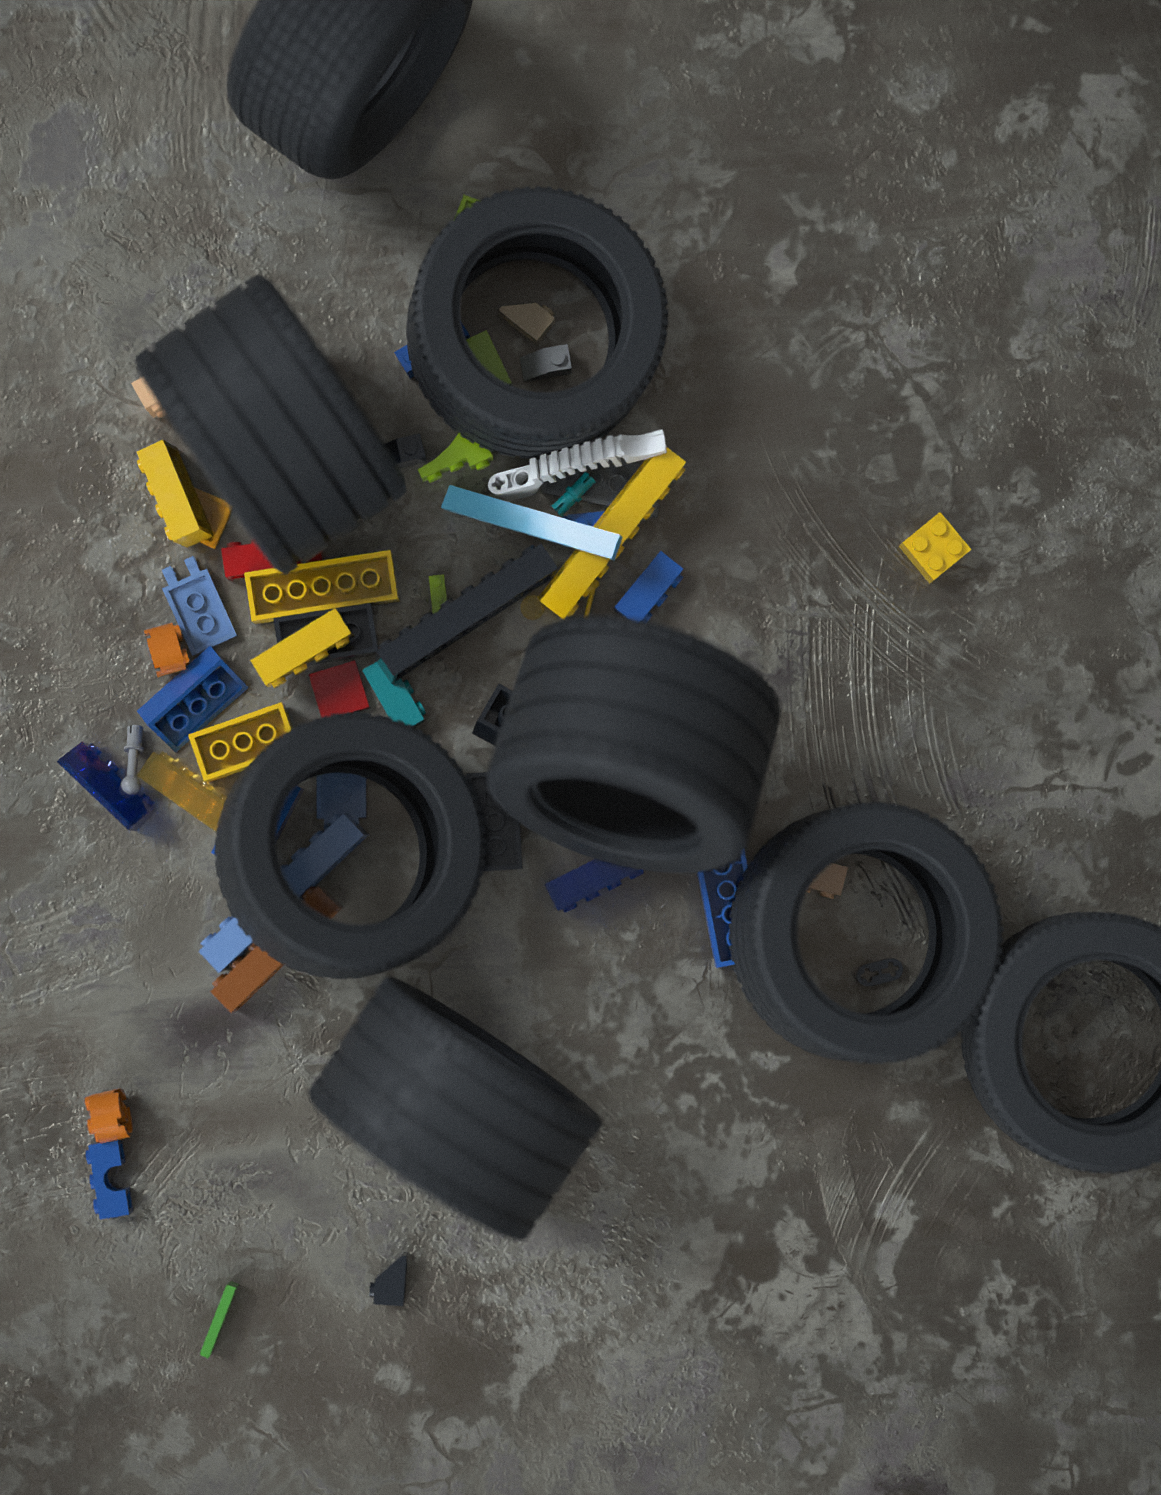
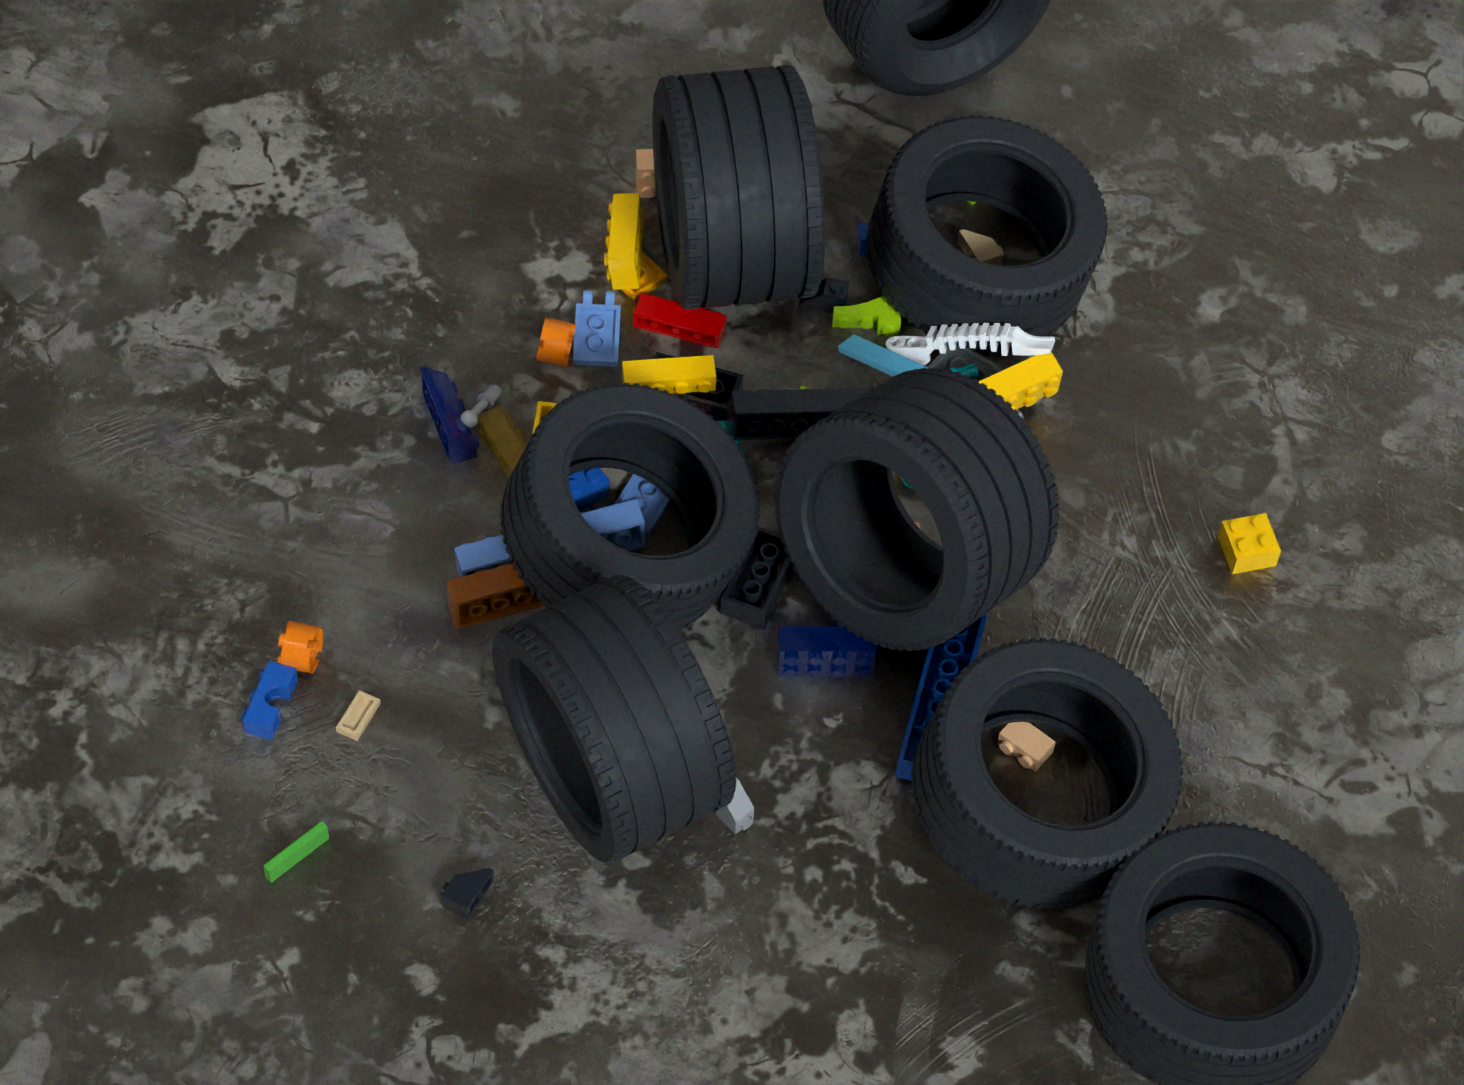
camera: 25 degrees right, 30 degrees down
blue slope [137,646,249,753] -> none
yellow brick [244,550,400,624] -> none
none -> tan tile [336,690,381,741]
none -> light grey slope [715,778,754,834]

